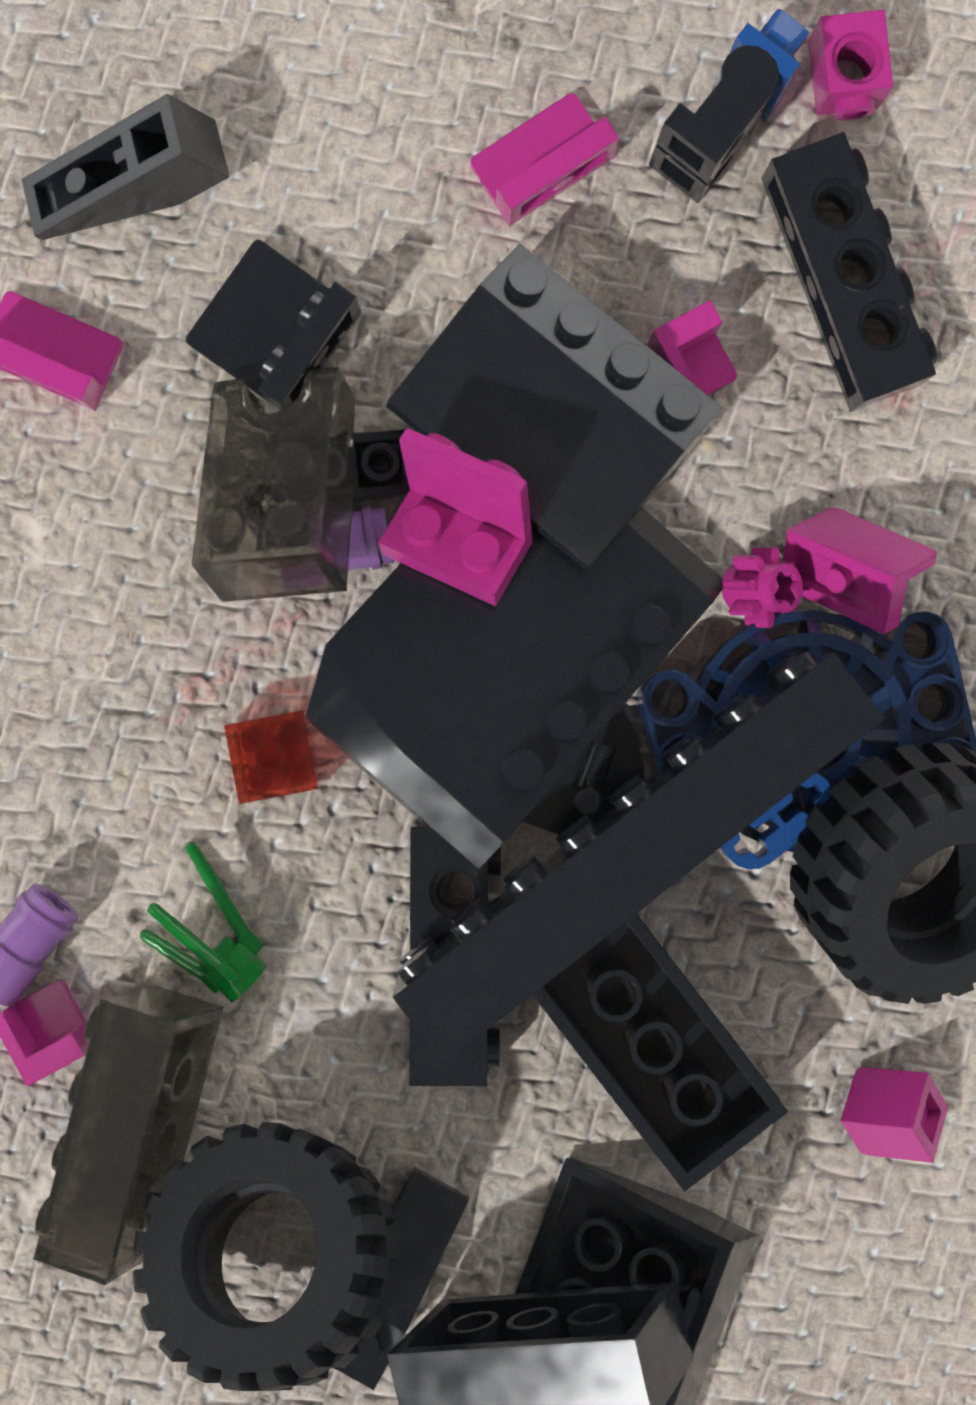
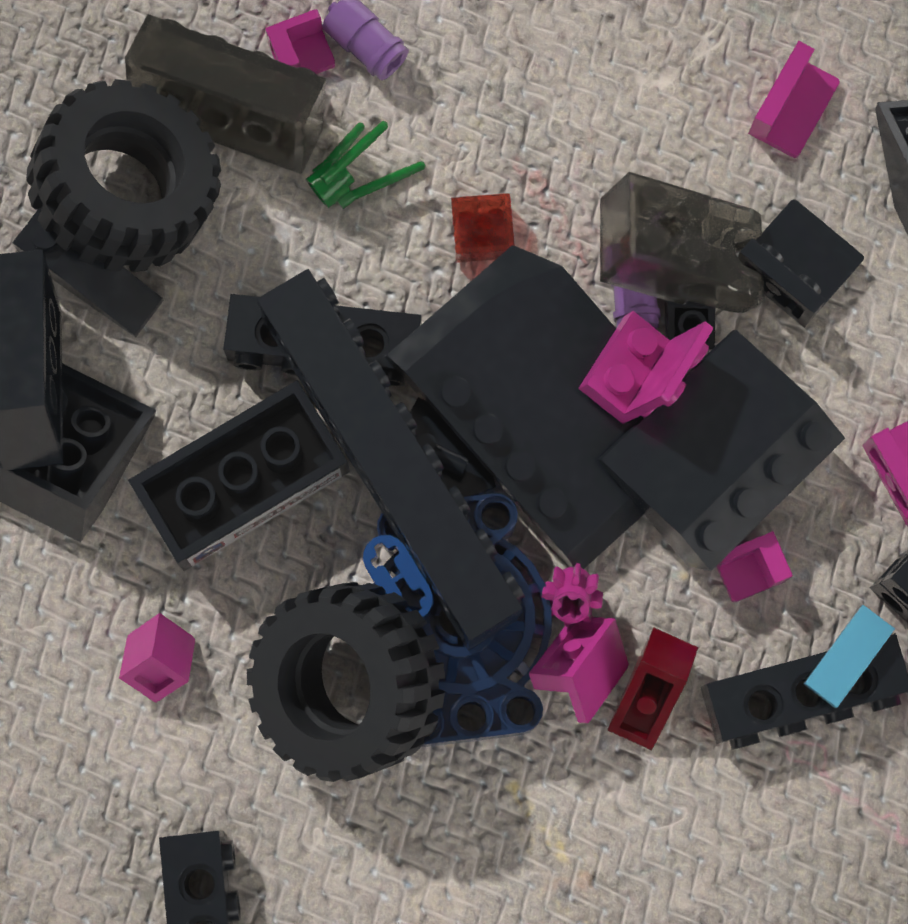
camera: 95 degrees right, 10 degrees down
none -> dark red slope [607,627,698,751]
none -> medium azure piece [804,605,895,708]

